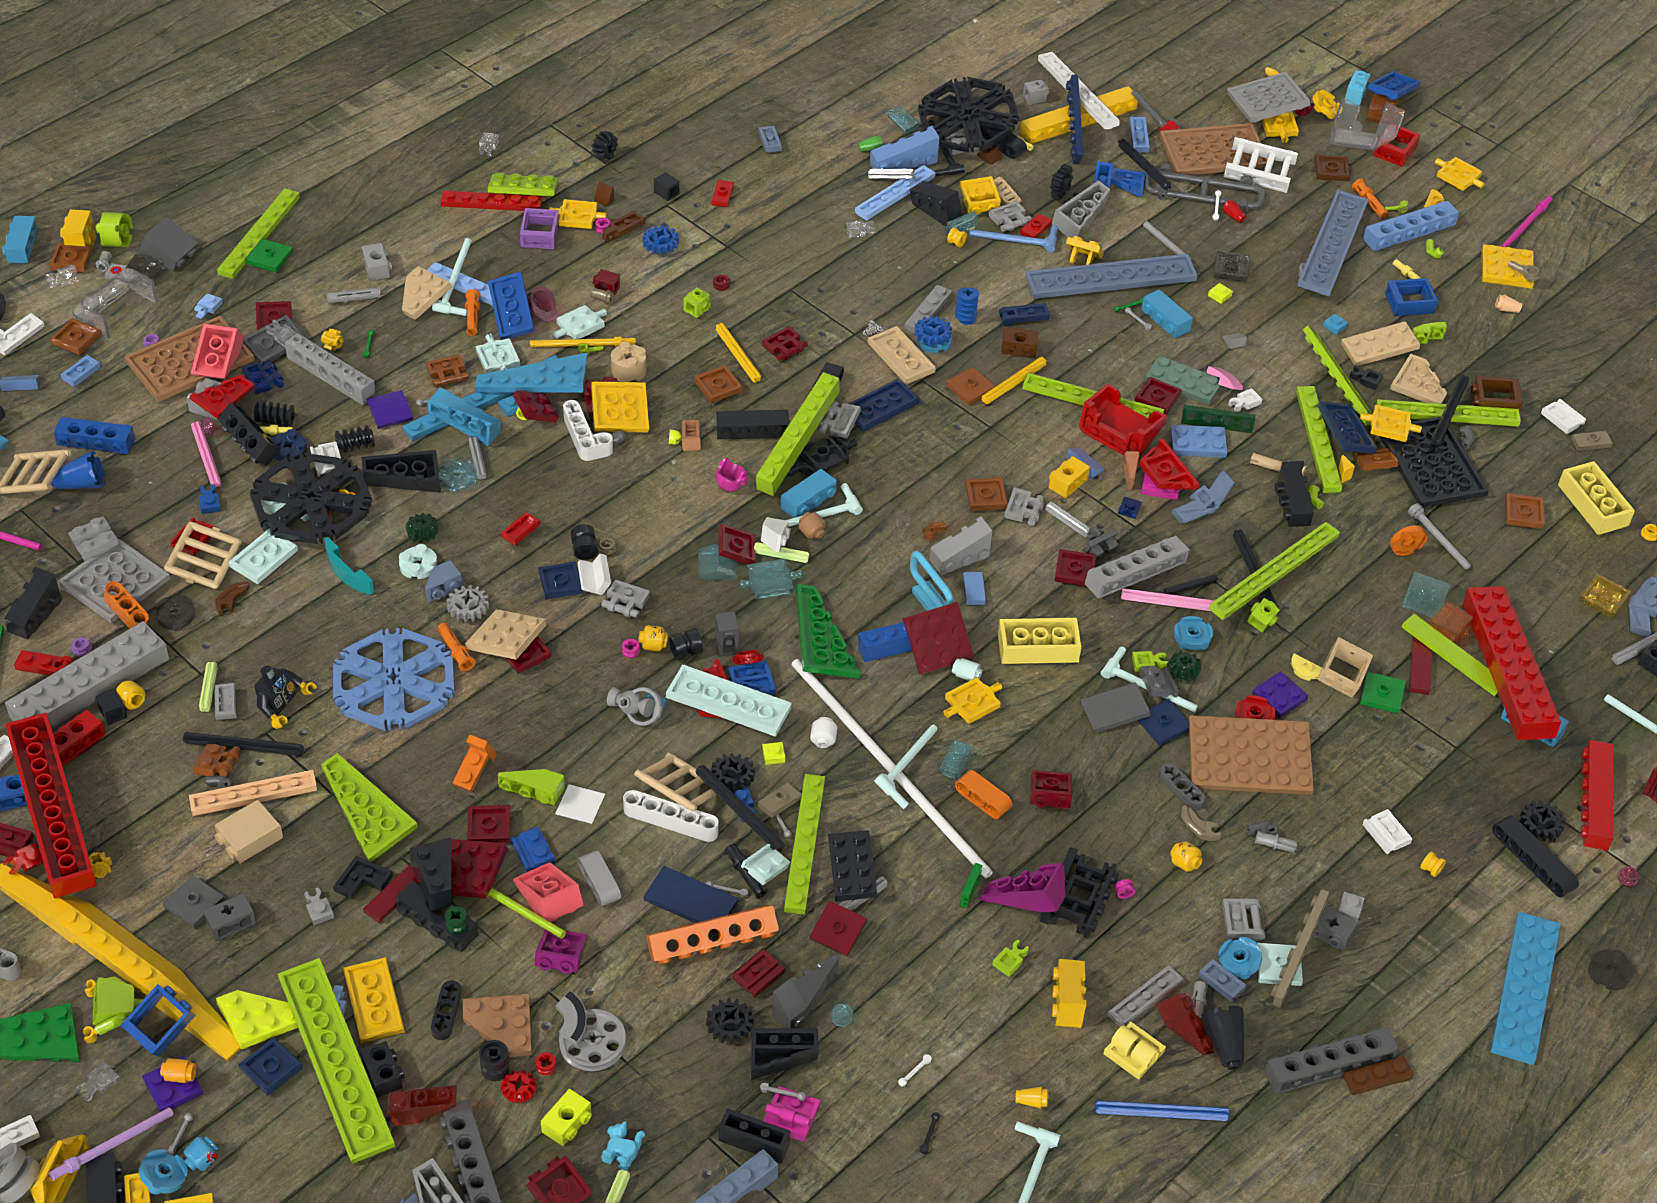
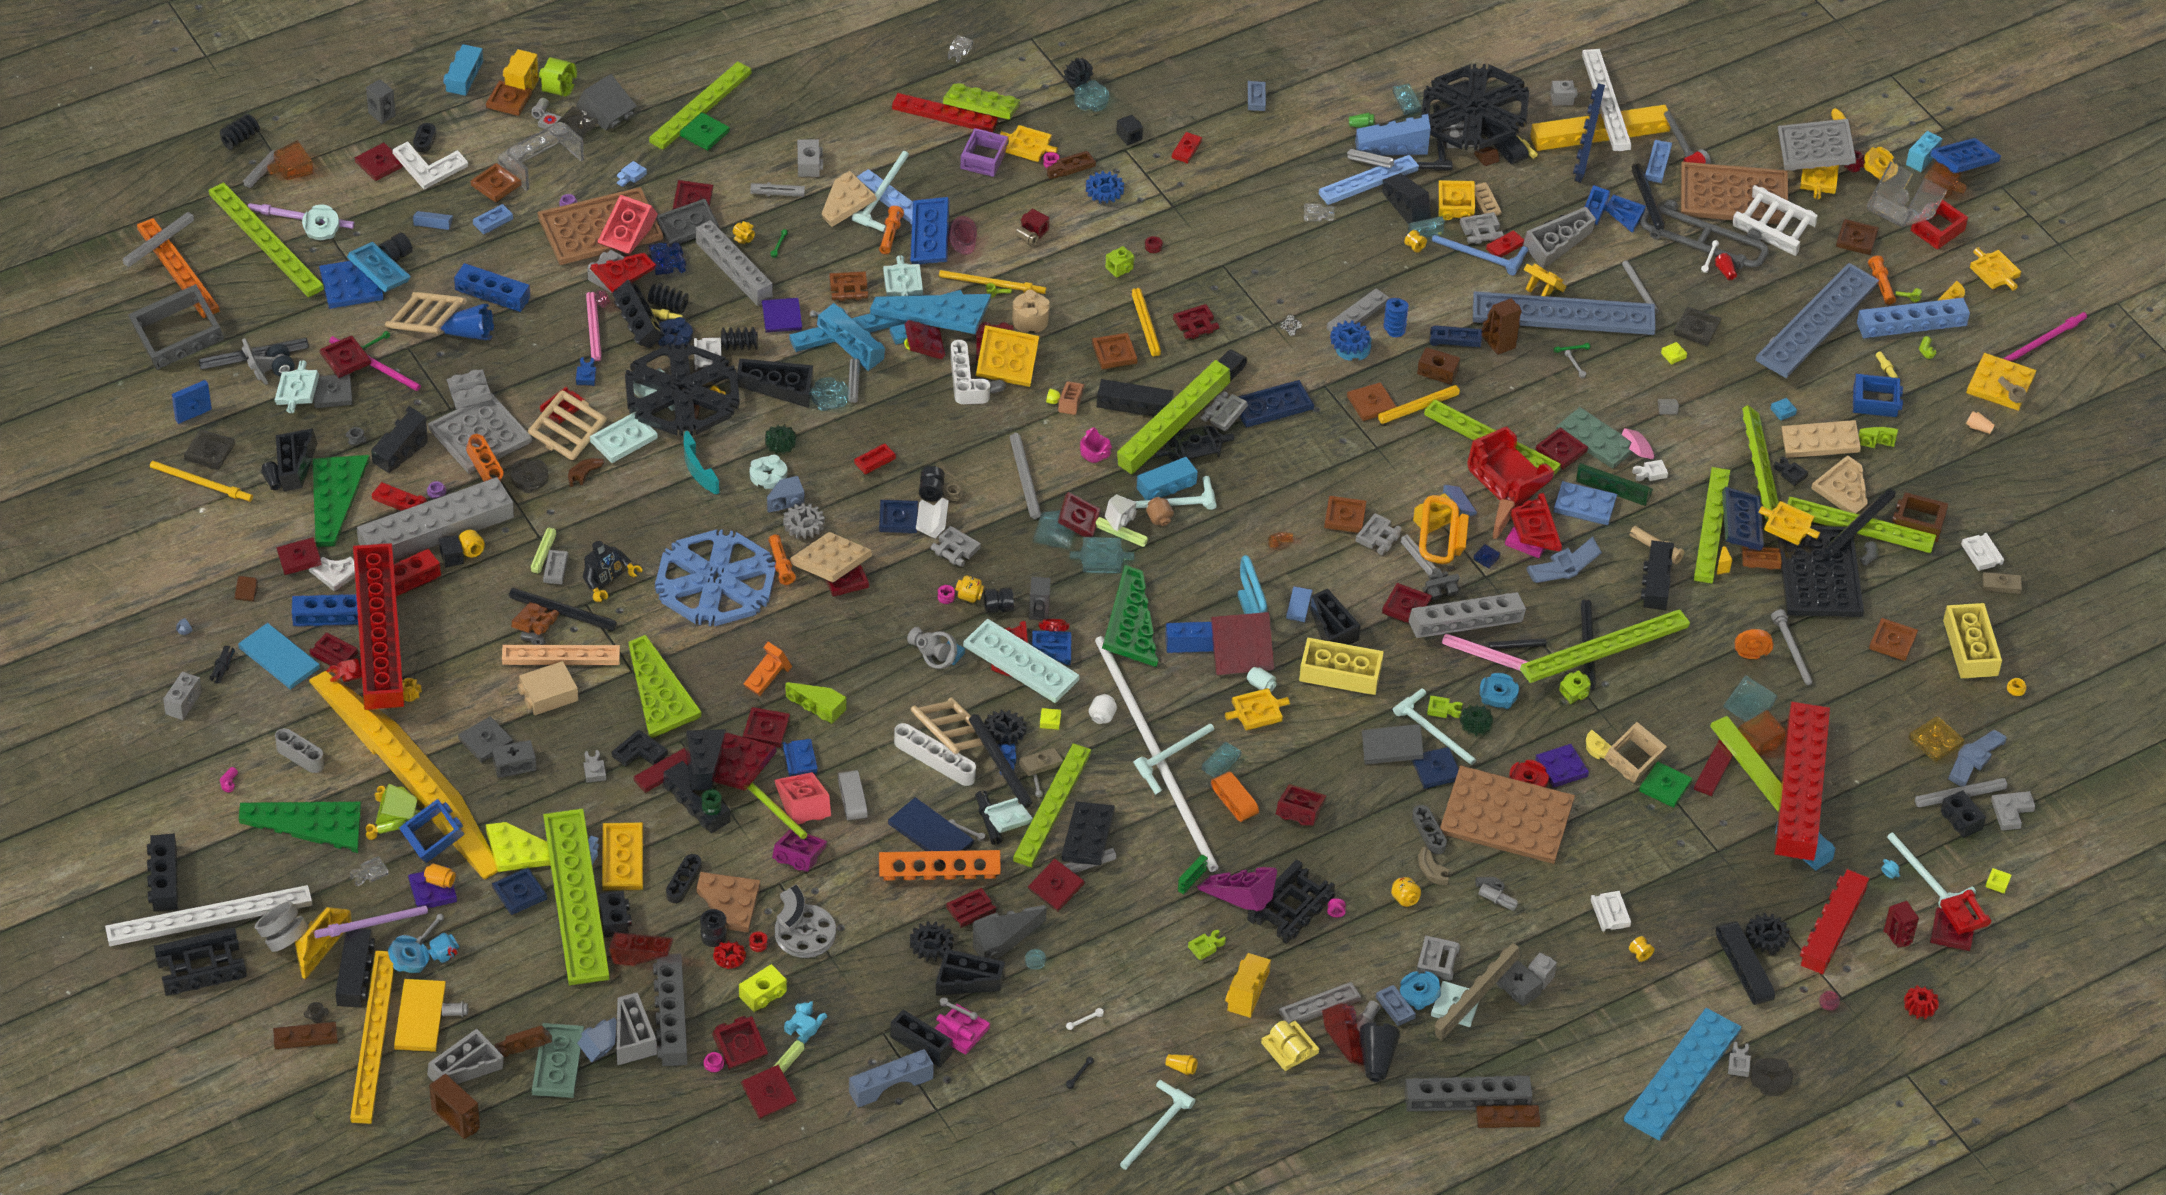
camera: 15 degrees right, 0 degrees up
clear plate [45,264,79,288] -> none
clear plate [266,320,299,347] -> none
light aqua plate [554,305,607,339] -> none
white sticker [555,784,605,824] -> none
reddish brown slope [594,182,614,206] -> none
tan plate [868,326,936,384] -> none
light grey wedge [930,516,992,575] -> none
black gear [1050,164,1073,200] -> none
axle [1095,1100,1229,1121] -> none
flat silver plate [1139,666,1179,697] -> none
dark azure brick [1141,290,1193,338] -> none
lime arm [1306,484,1324,510] -> none
none -> light grey axle [1010,433,1041,520]
none -> clear light blue plate [1074,80,1109,111]
none -> black wedge [1310,588,1361,645]
none -> light orange bar [1419,495,1469,565]
none -> reddish brown wedge [1481,298,1522,355]
none -> light grey plate [1728,1042,1751,1077]
none -> medium azure plate [1881,859,1900,879]

